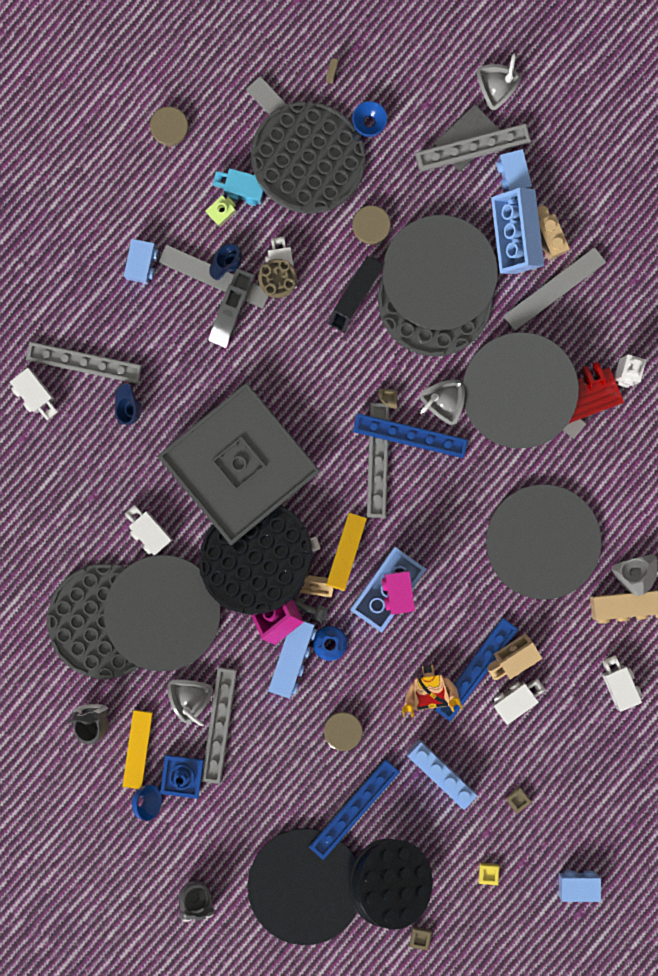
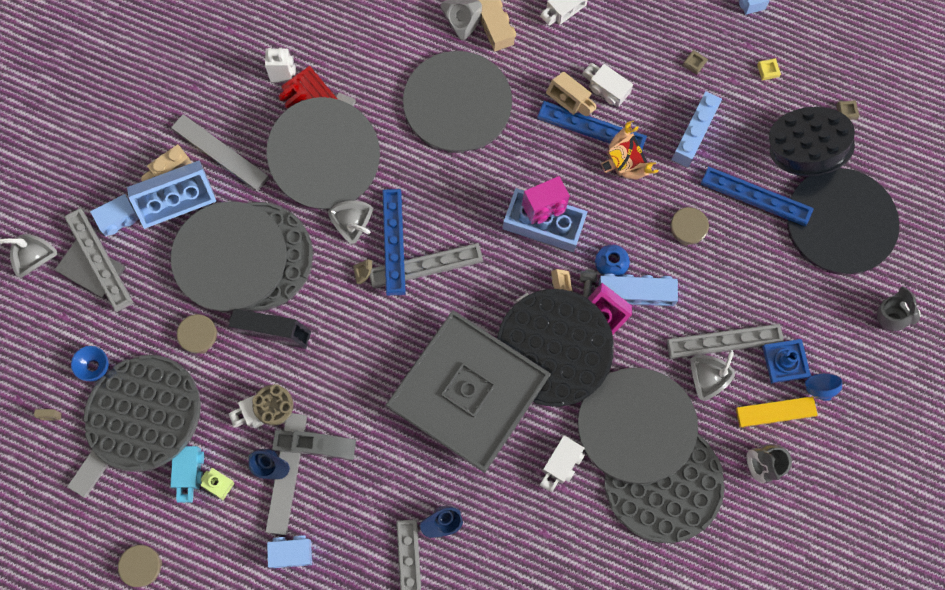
camera: 110 degrees left, 15 degrees down
yellow tile [326,513,367,591] -> none

